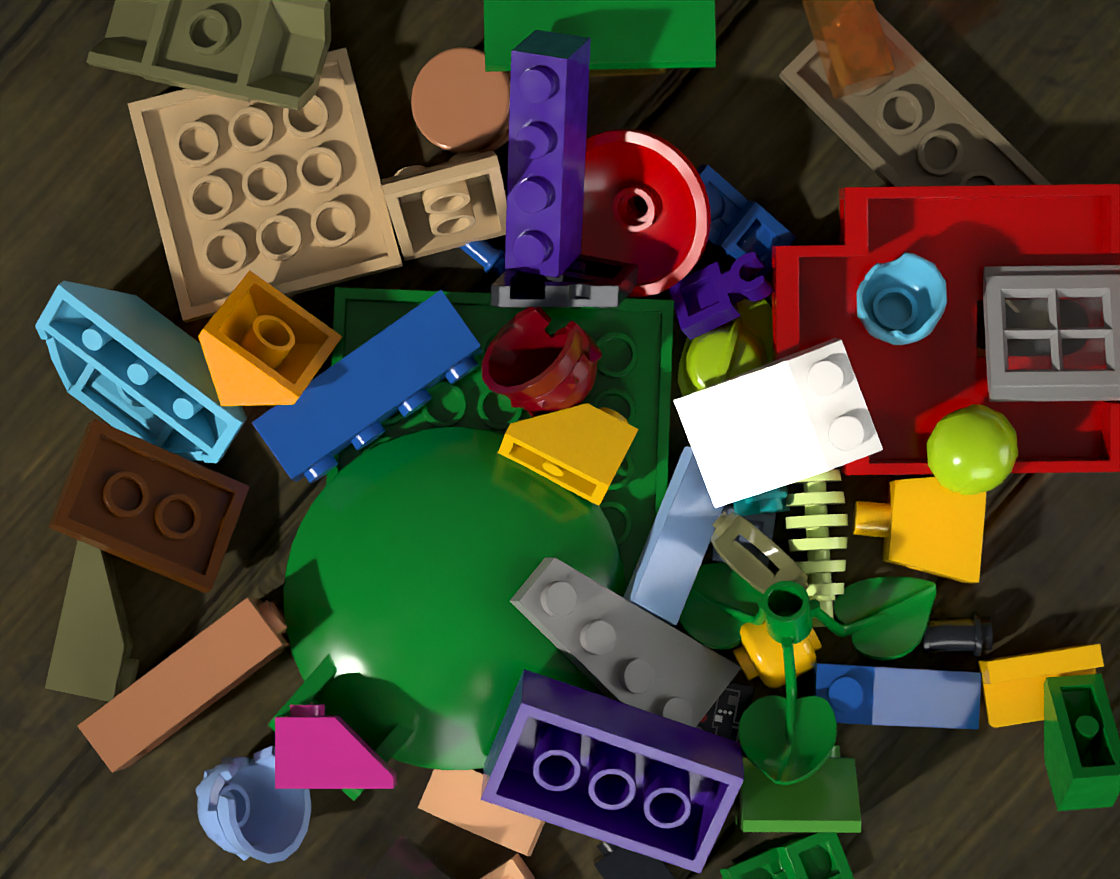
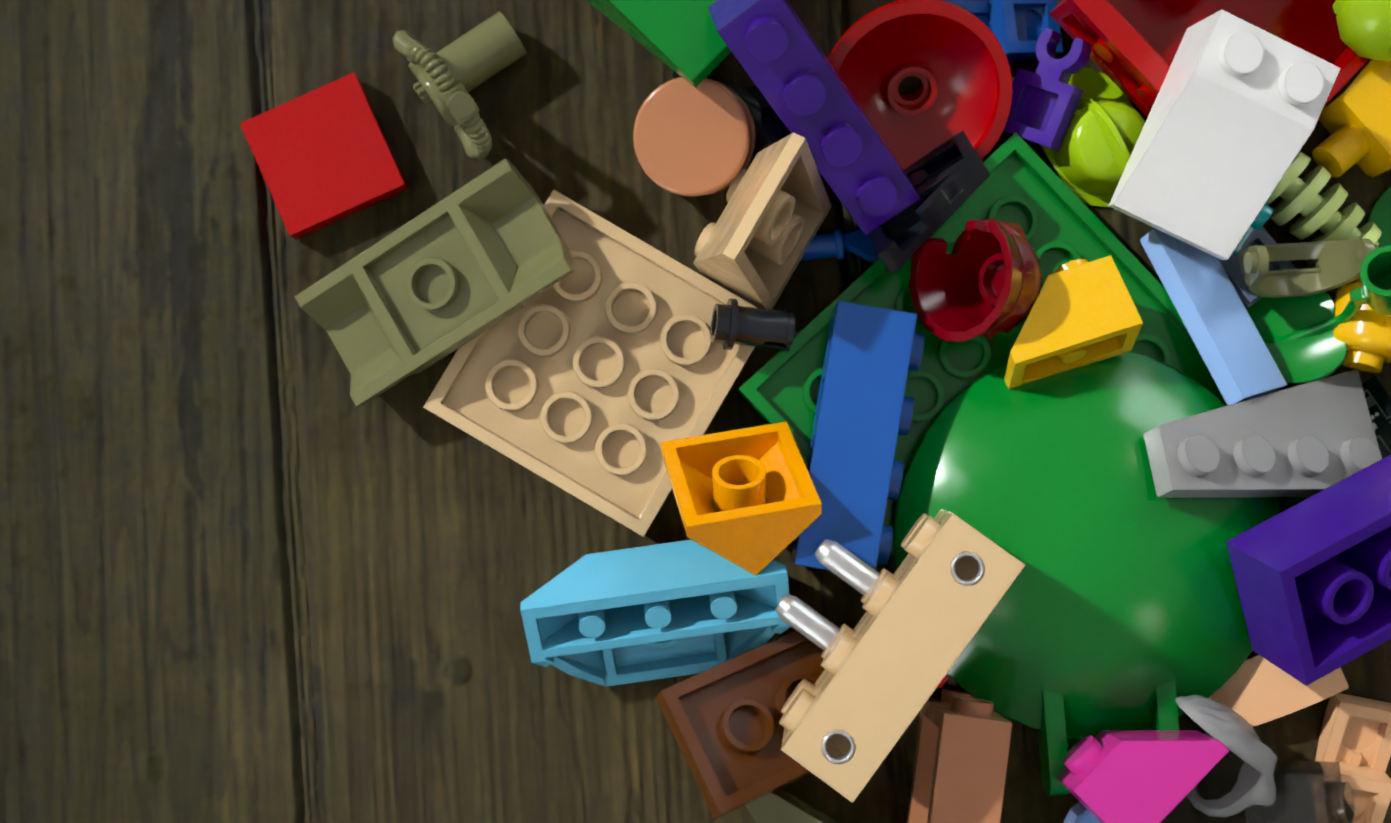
camera: 45 degrees left, 0 degrees up
none -> black pin [711,298,795,352]
none -> tan piece [775,509,1025,803]
none -> light grey piece [1175,695,1277,818]

